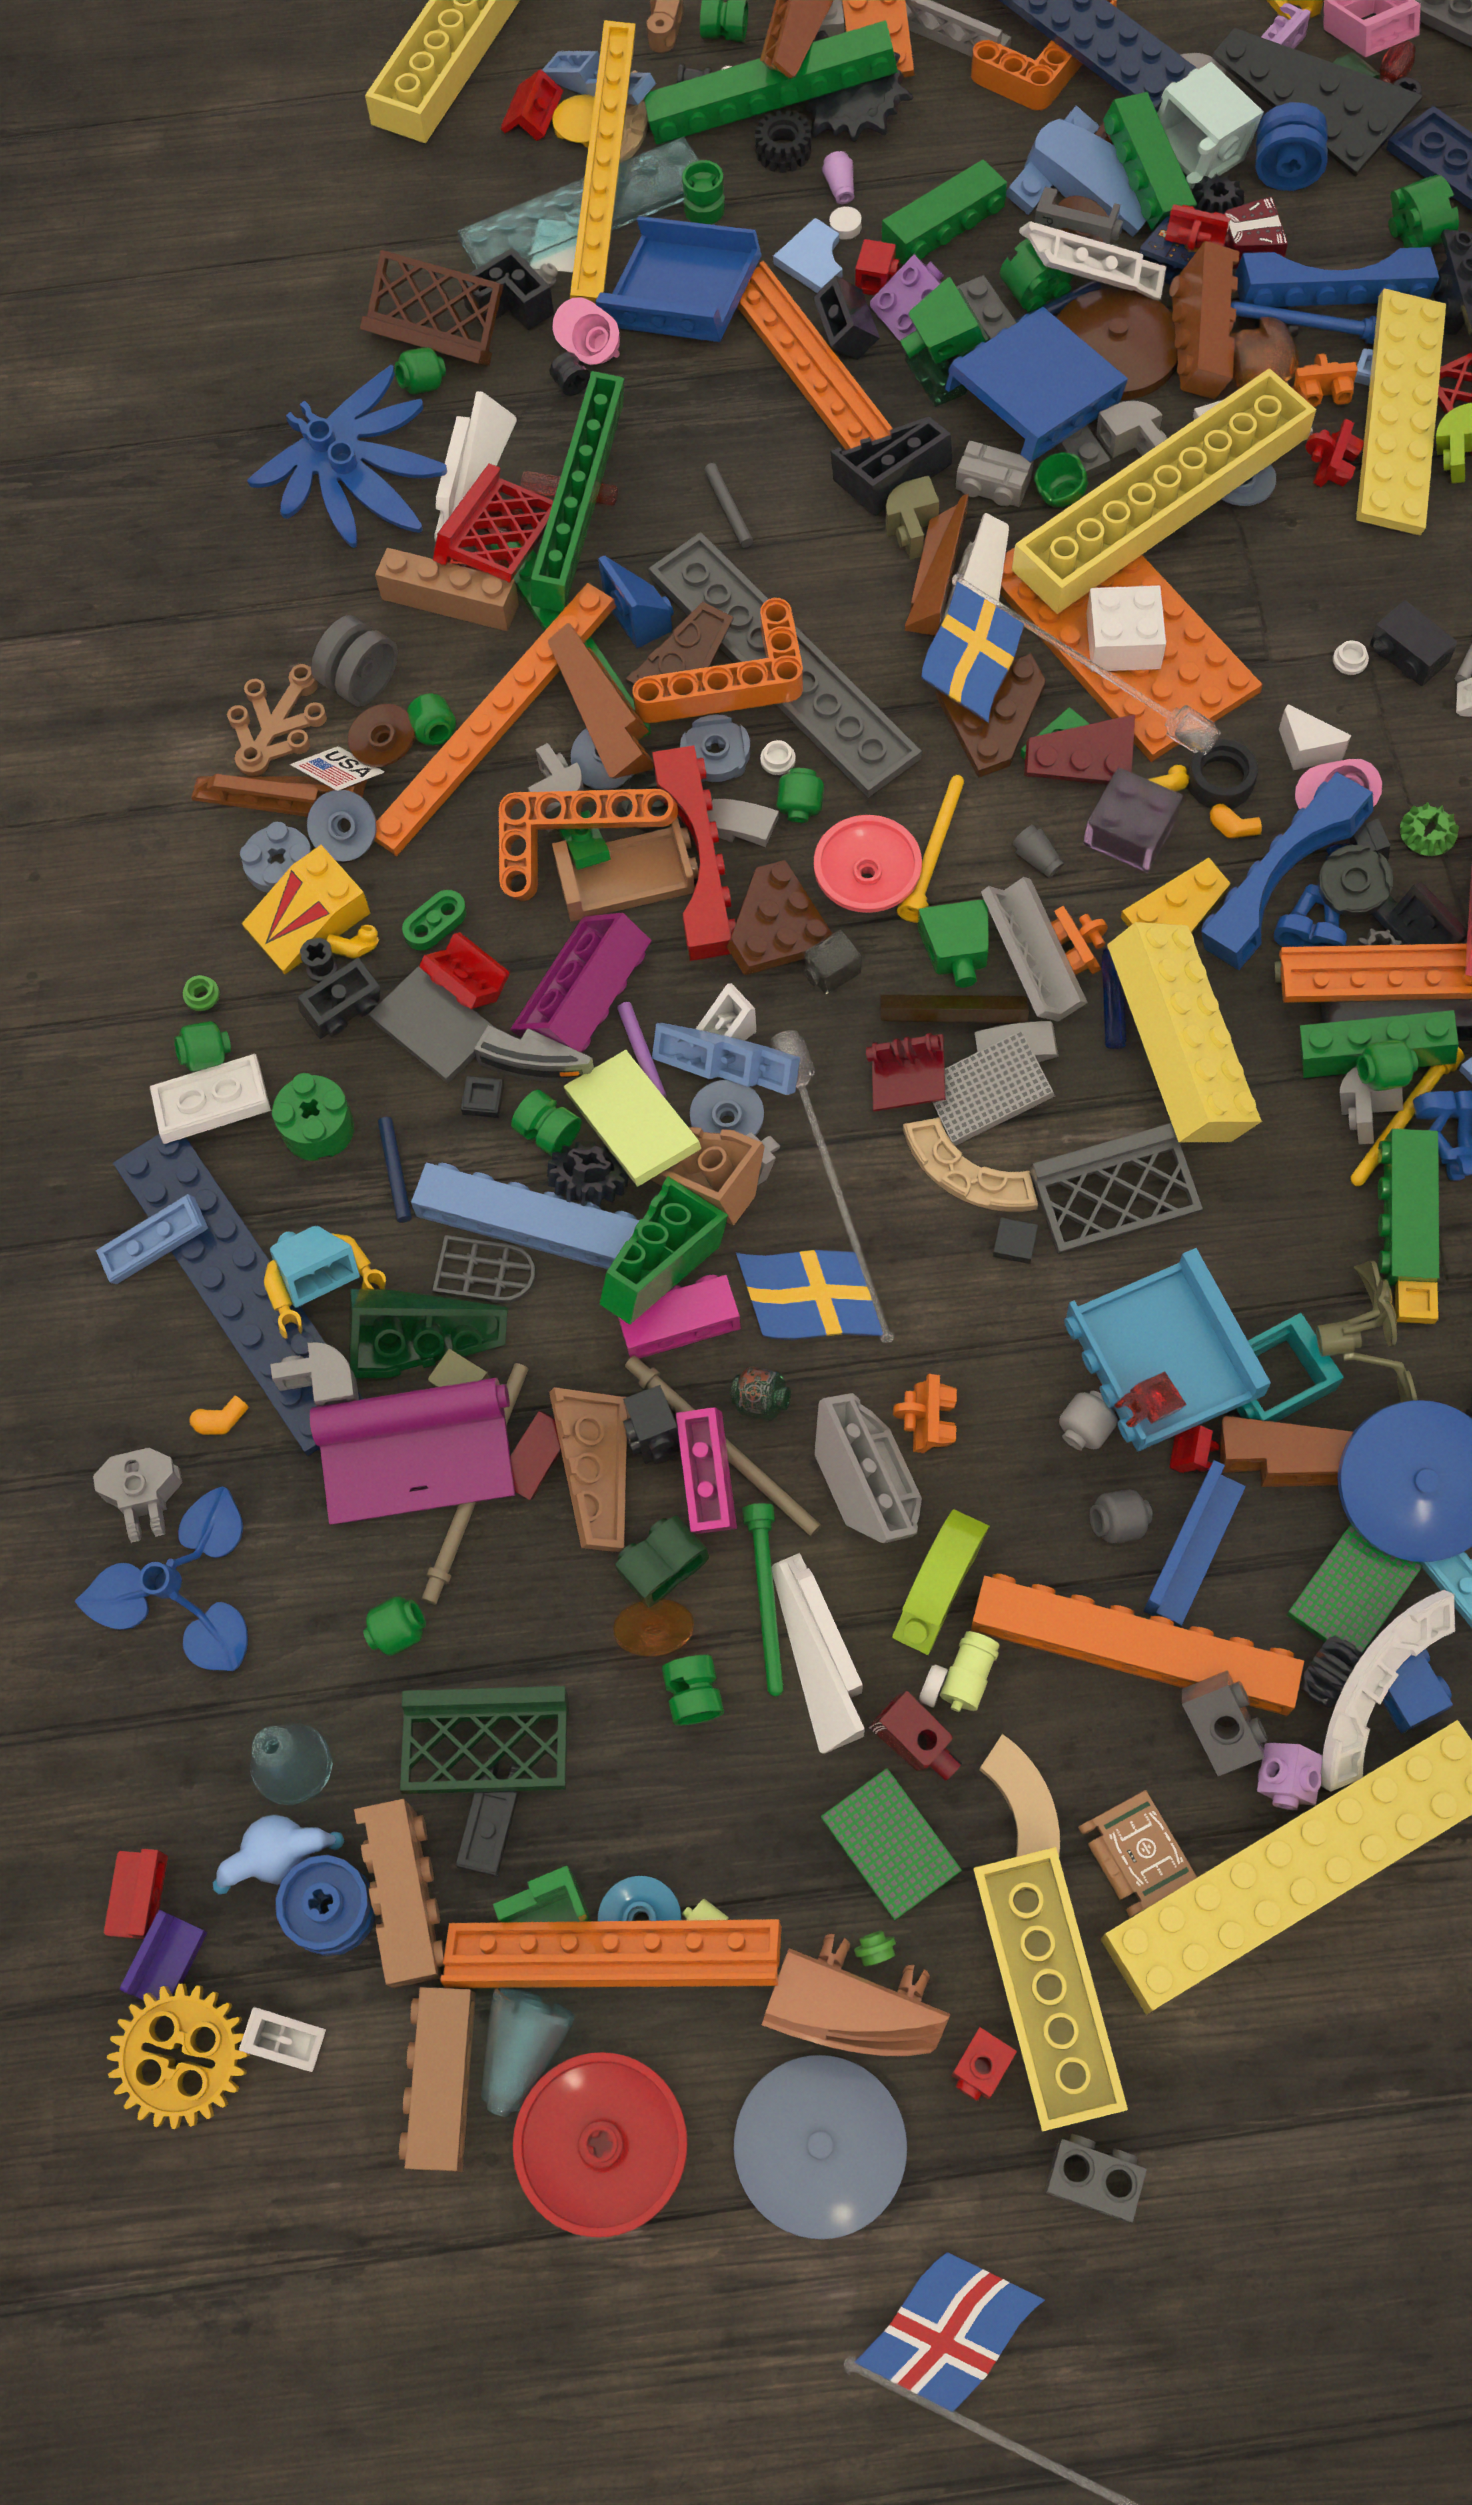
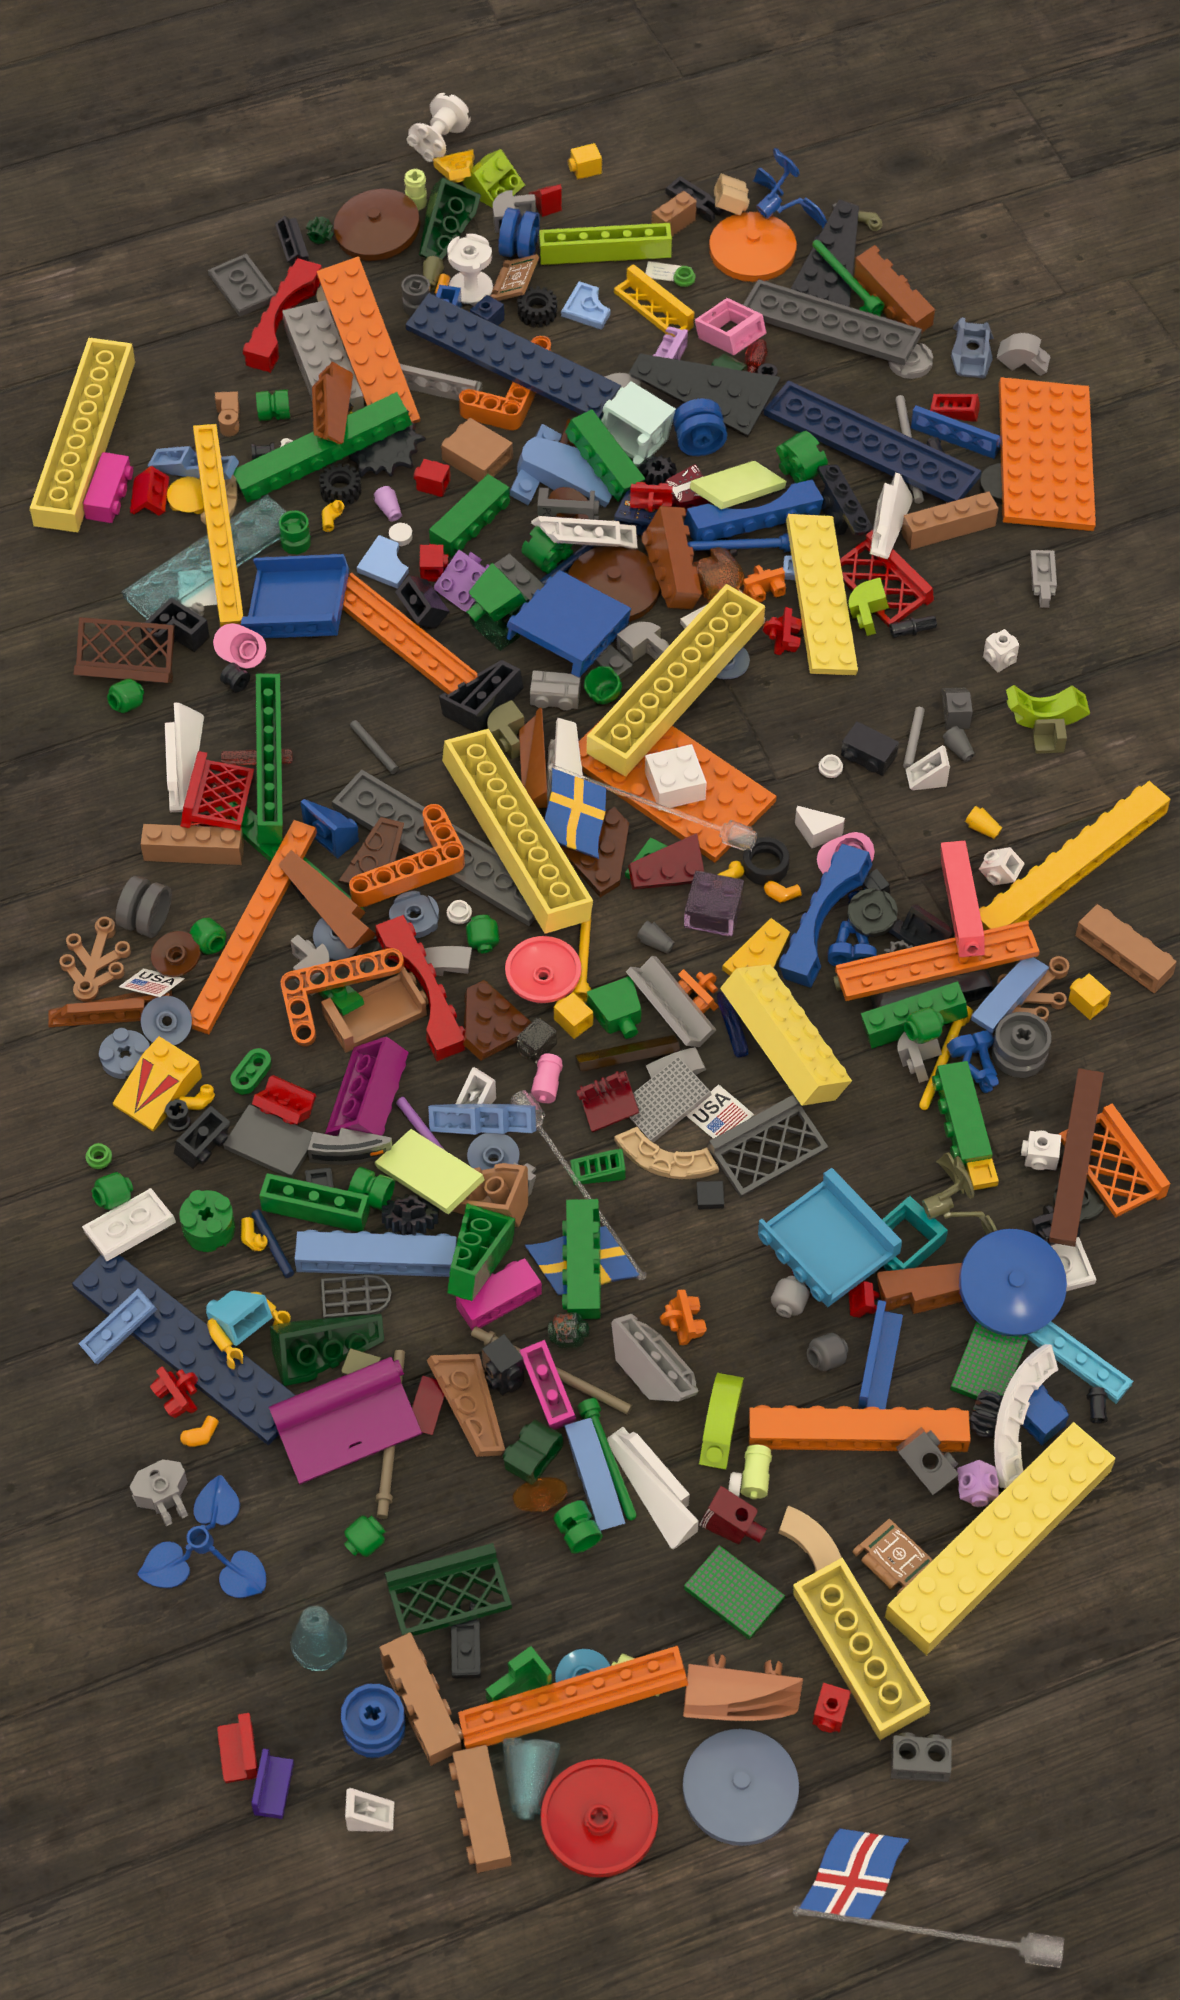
camera: 20 degrees left, 10 degrees down
yellow gear [107,1984,249,2129] -> none
light blue piece [213,1815,344,1895] -> none
blue plant [247,365,447,548] -> none
light grey brick [270,1342,359,1407] -> none
bright green plate [854,1931,896,1966] -> none
clear red plate [1114,1372,1187,1427] -> none
bright green gear [1400,802,1459,856] -> none
none -> dark pink brick [83,452,133,523]
none -> red hips [150,1366,198,1418]
none -> yellow arm [241,1217,268,1251]
none -> green brick [259,1173,370,1232]
none -> yellow arm [322,500,344,532]
none -> red brick [414,459,450,497]
none -> medium nougat brick [441,418,513,482]
none -> light yellow brick [442,729,593,934]
none -> bright pink piece [531,1054,563,1104]
none -> yellow brick [554,993,593,1039]
none -> green wedge [562,1199,601,1319]
none -> medium blue slope [564,1418,625,1530]
none -> green slope [570,1149,626,1185]
none -> sticker [687,1085,754,1138]
none -> yellowish green tile [690,461,787,509]

